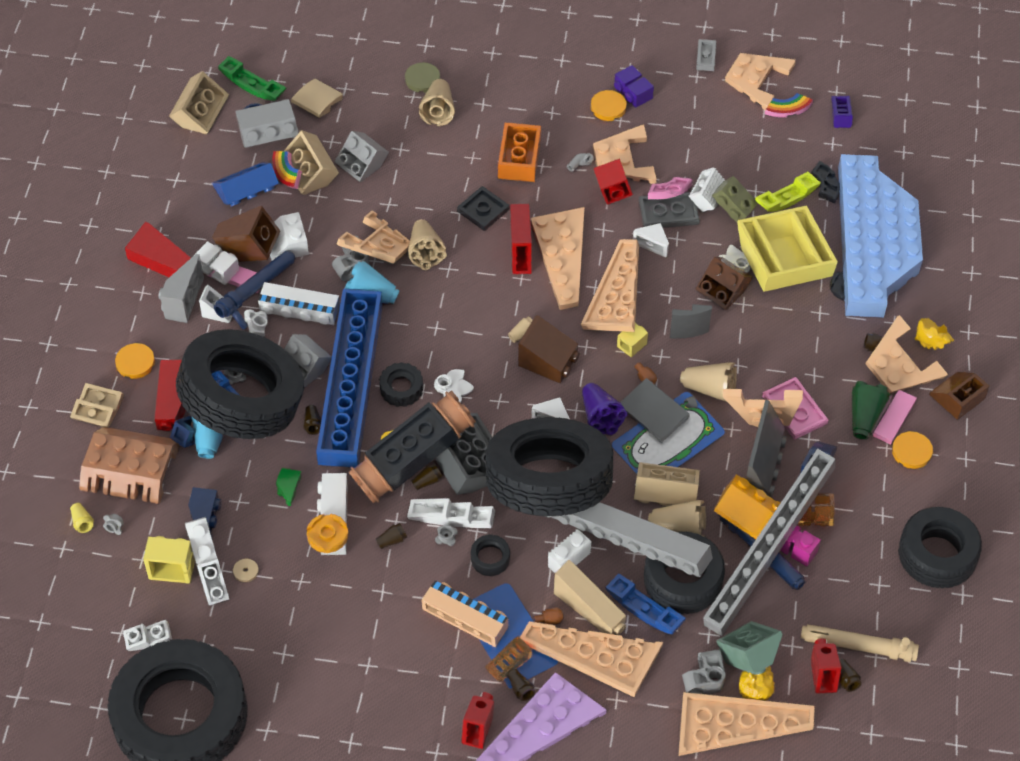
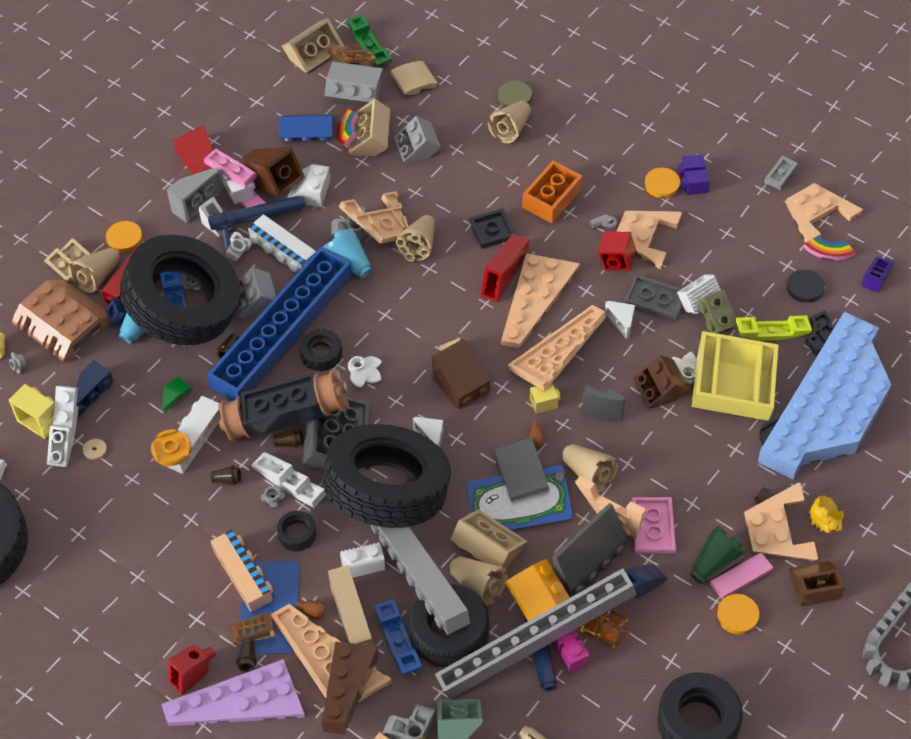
camera: 30 degrees right, 0 degrees up
dark purple cone [582,383,627,435] -> none
bright pink tile [648,177,692,199] -> none
none -> tan cone [69,248,120,294]
none -> bright pink tile [204,149,257,188]
none -> reddish brown wedge [322,642,379,734]
none -> clear orange slope [328,46,376,63]
none -> black tile [787,269,825,302]

